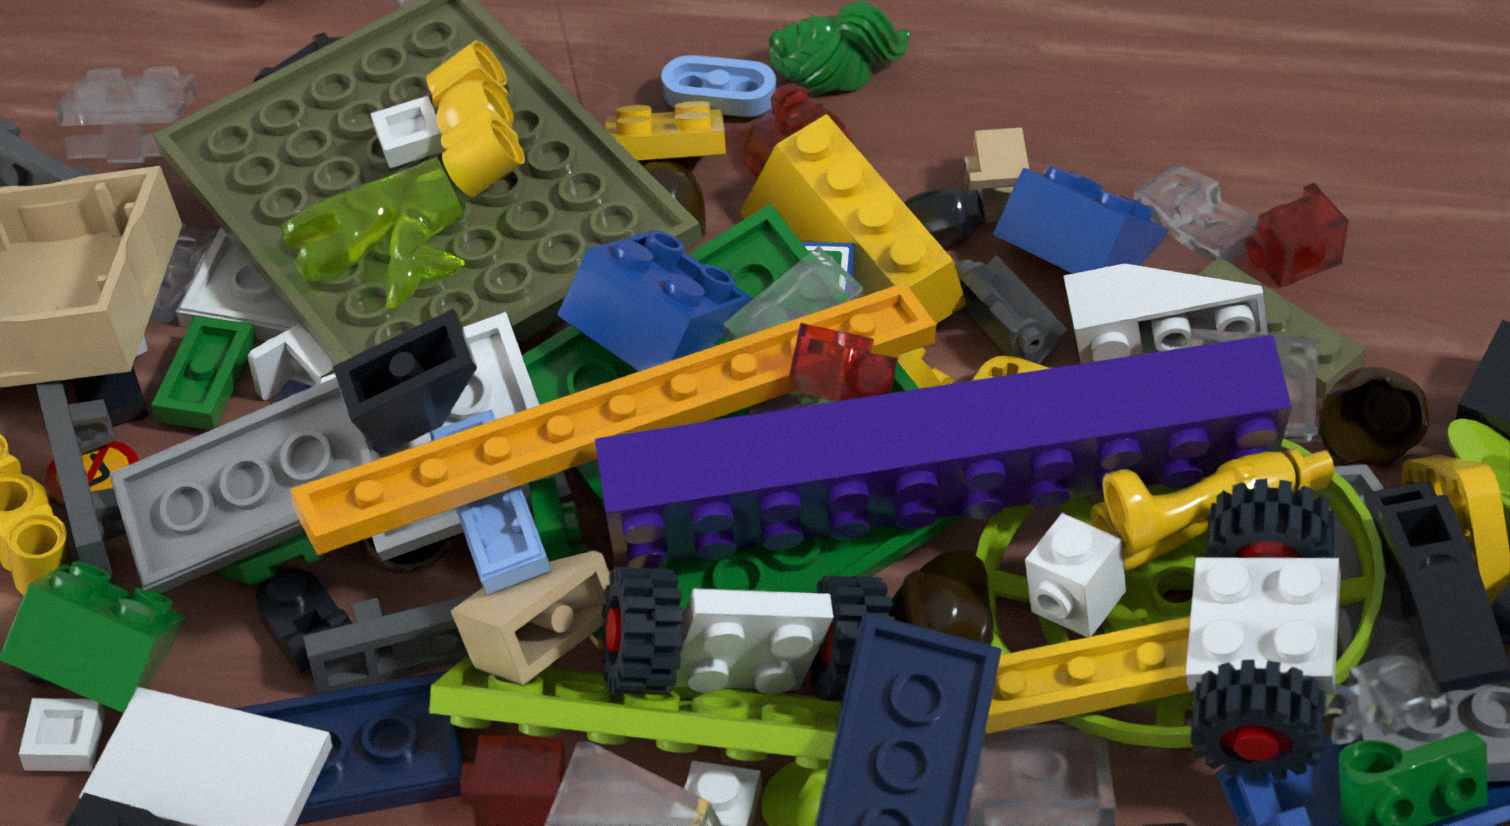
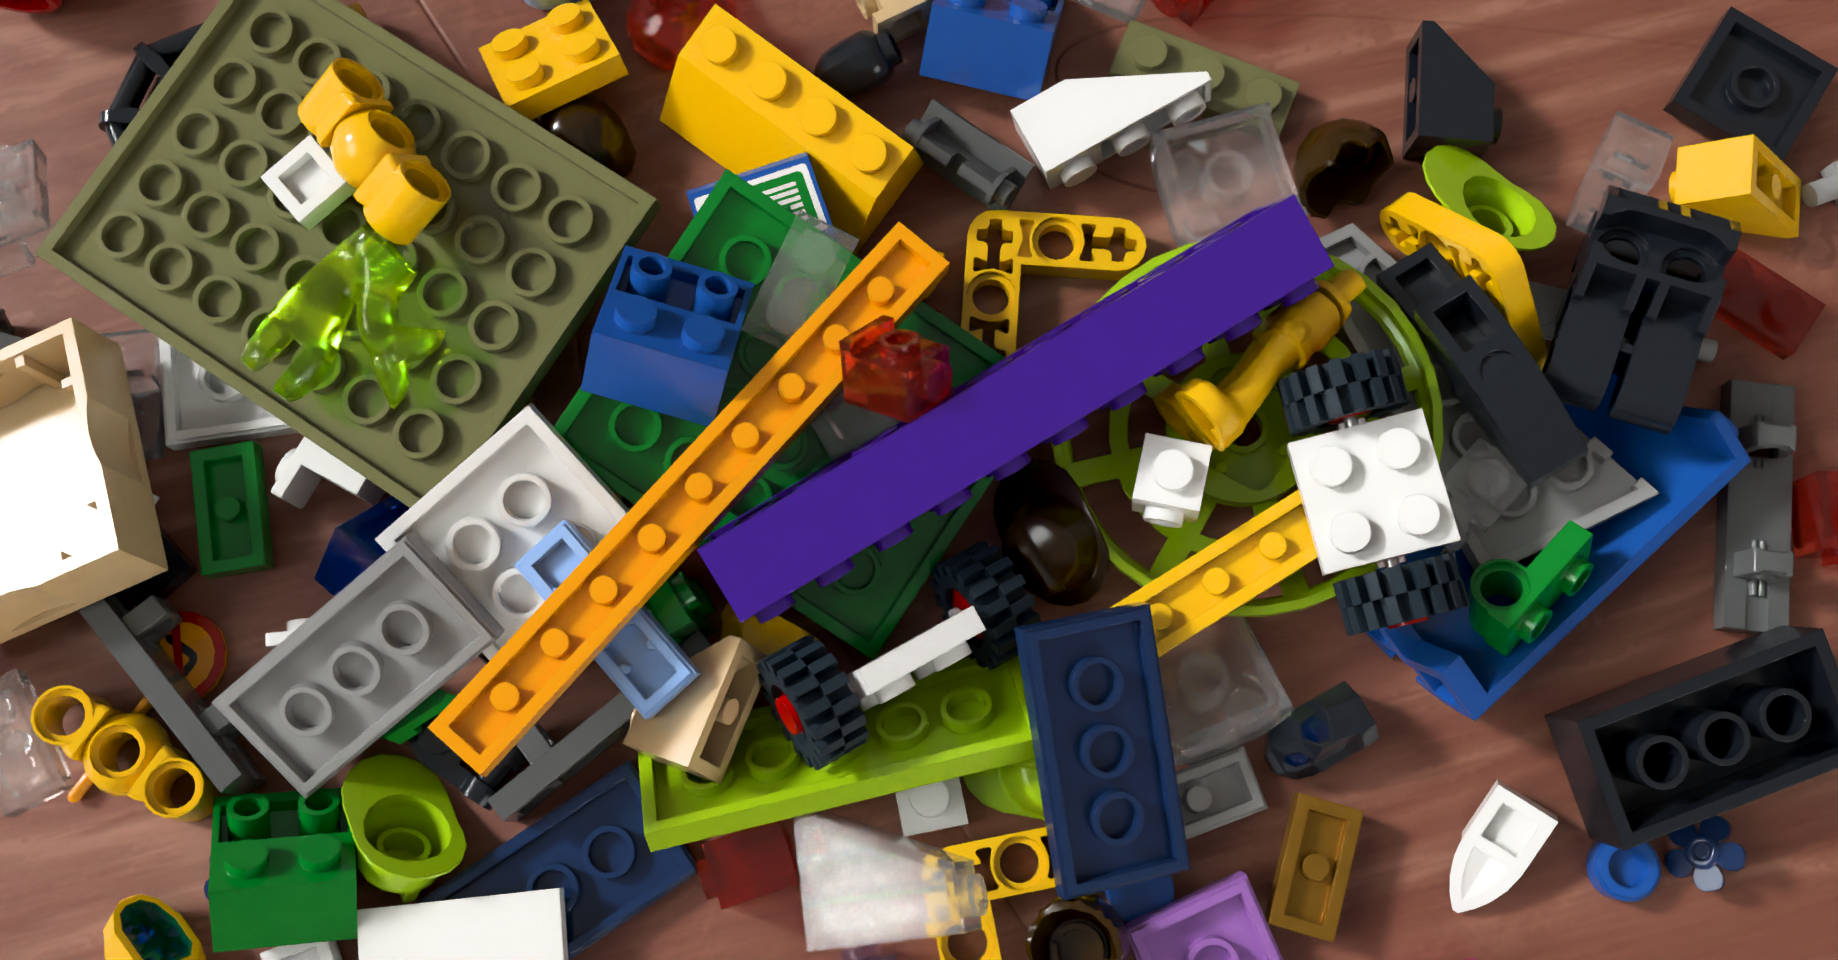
camera: 25 degrees left, 30 degrees up
black slope [333,308,477,455] -> none
none -> lime piece [341,754,467,904]

